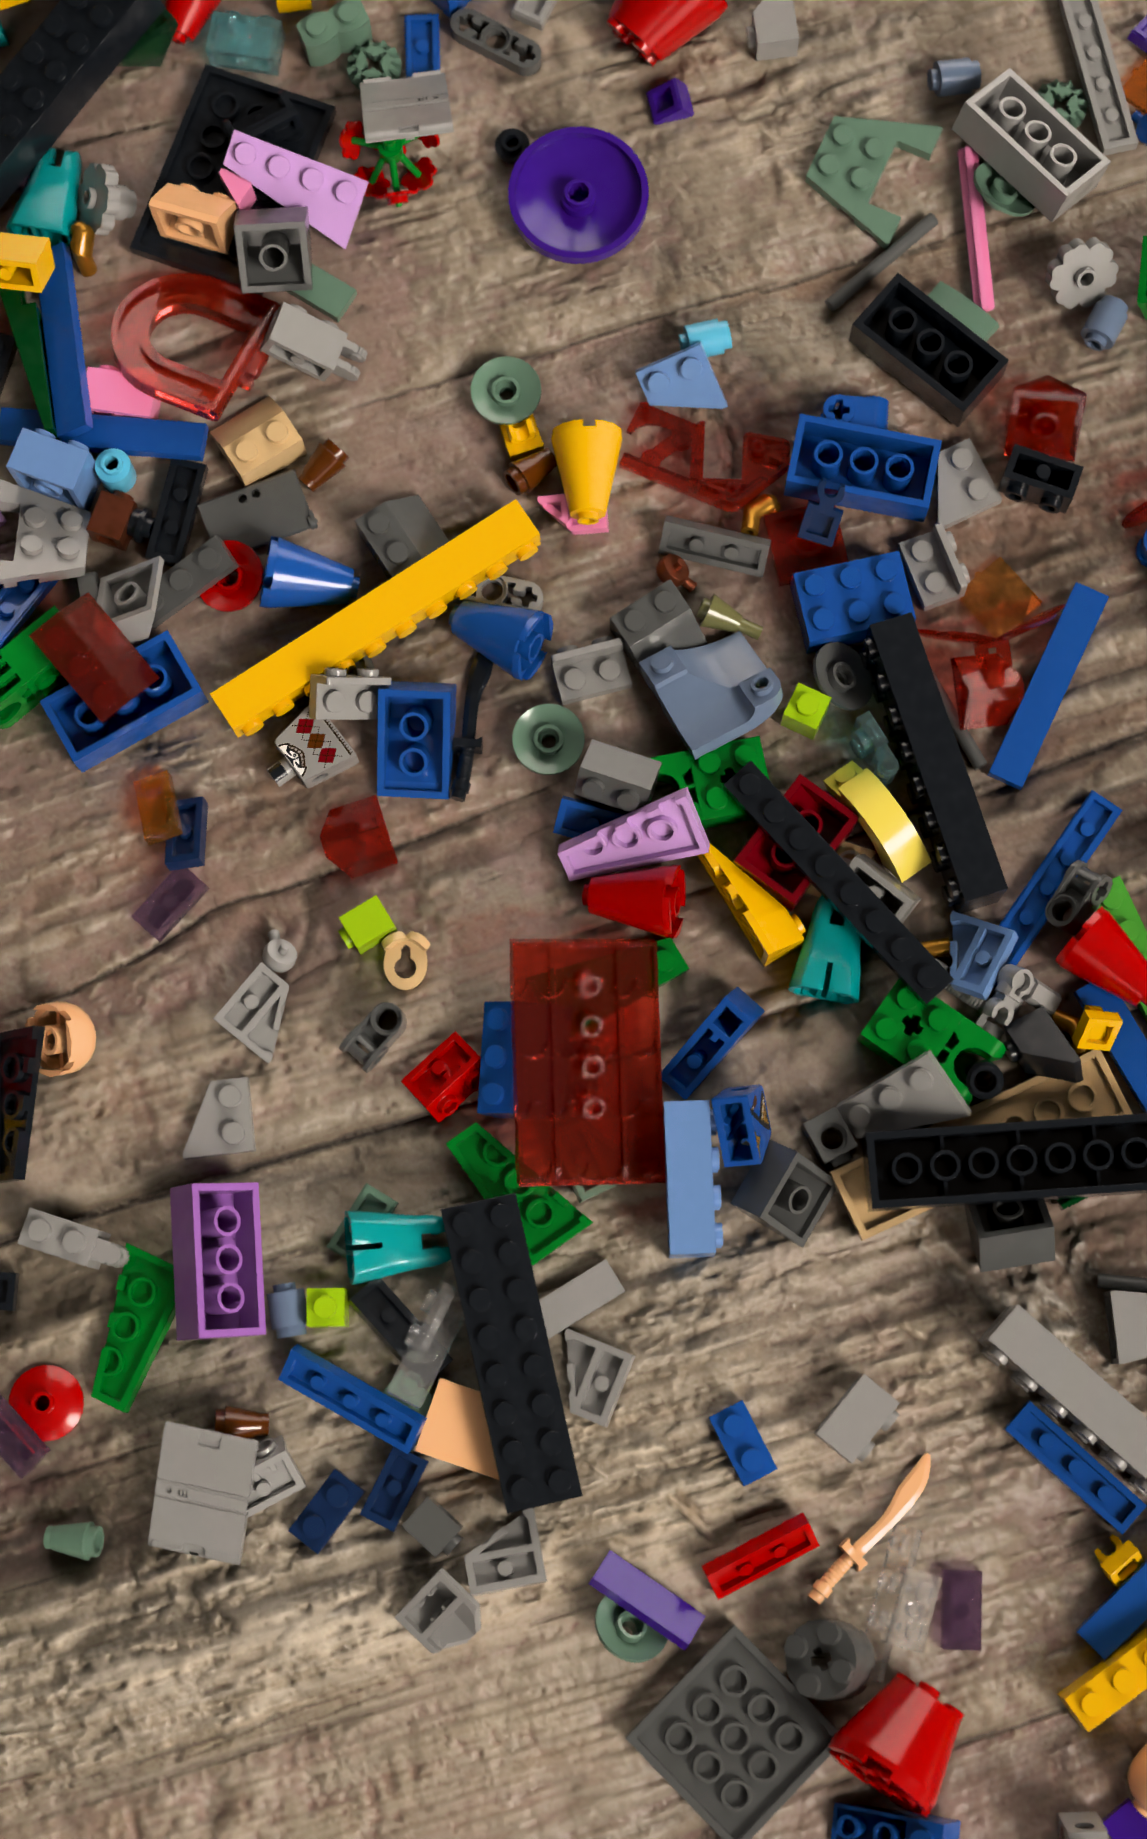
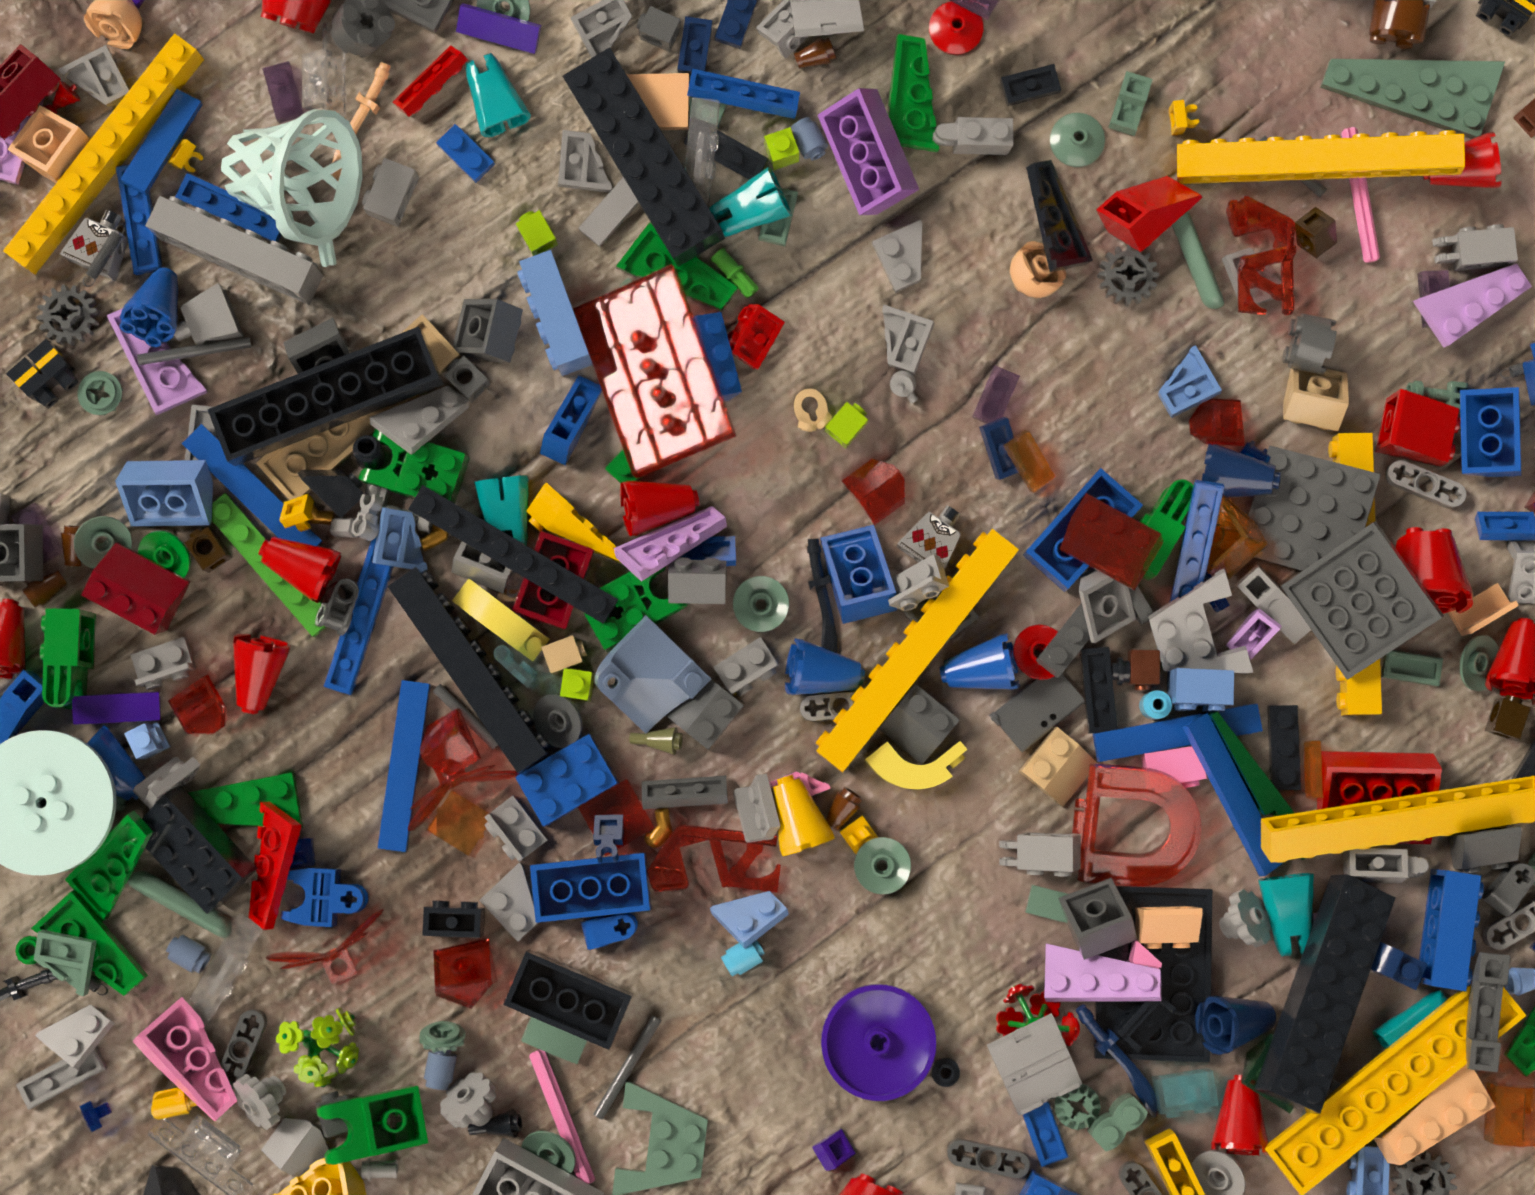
camera: 160 degrees right, 5 degrees up
pearl gold arm [70,221,97,277] -> none
reddish brown cone [298,438,349,492] -> none
dark grey piece [339,1002,407,1073] -> none
copper piece [656,554,697,592] -> none
blue torso [711,1084,771,1167] -> none
none -> light aqua piece [221,109,362,267]
none -> sand green gear [419,1021,466,1053]
none -> teal piece [466,53,531,138]
none -> black cone [468,1109,522,1138]
none -> lime brick [515,210,558,256]
none -> tan brick [541,635,587,675]
none -> bright green axle [711,248,758,298]
none -> light grey bracket [733,774,780,843]
none -> light yellow arch [865,741,967,789]
none -> dark blue sword [1075,1004,1158,1118]
none -> dark blue cone [1195,996,1276,1055]

